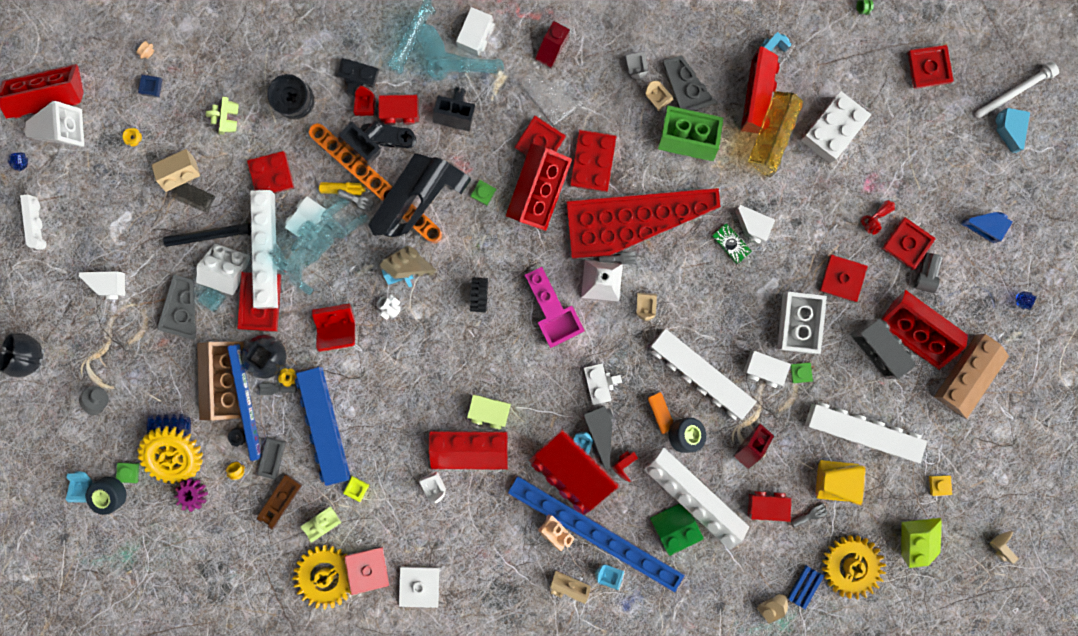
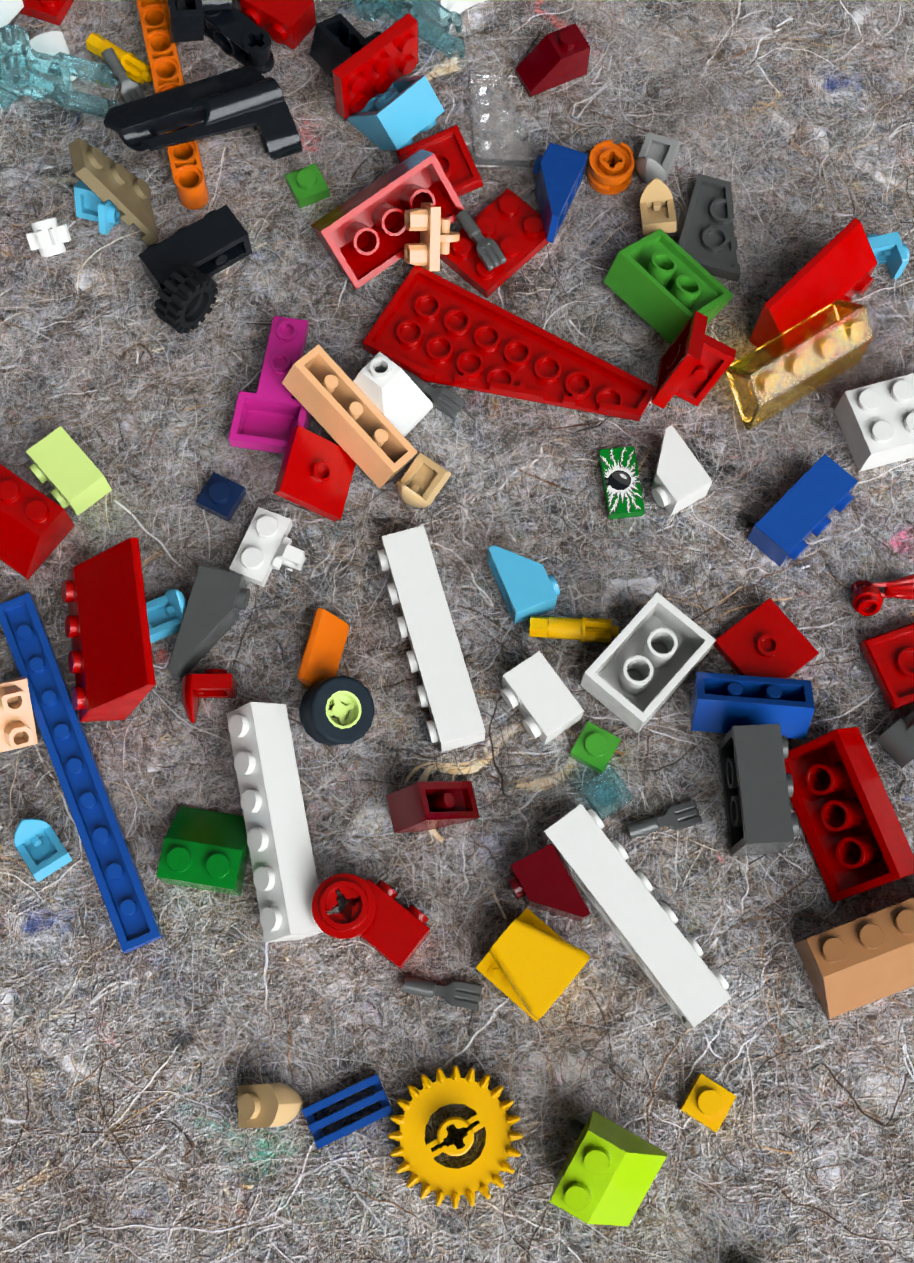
camera: 35 degrees right, 15 degrees down
none -> black brick [138,205,252,292]
none -> dark blue plate [196,472,247,522]
none -> red plate [274,425,356,522]
none -> light nougat brick [282,344,418,489]
none -> red gear [312,873,377,940]
none -> red plate [332,13,418,119]
none -> medium azure slope [348,75,445,151]
none -> light nougat hips [404,202,460,271]
none -> dark grey piece [456,210,506,272]
none -> medium azure slope [487,545,560,624]
none -> dark red slope [506,843,591,922]
none -> yellow piece [529,616,619,643]
none -> blue slope [533,142,588,243]
none -> clear light blue plate [579,766,634,821]
none -> orange wheel [586,140,635,195]
none -> dark grey piece [625,800,702,839]
none -> red bracket [651,311,736,409]
none -> blue brick [690,672,815,740]
none -> blue brick [747,454,858,567]

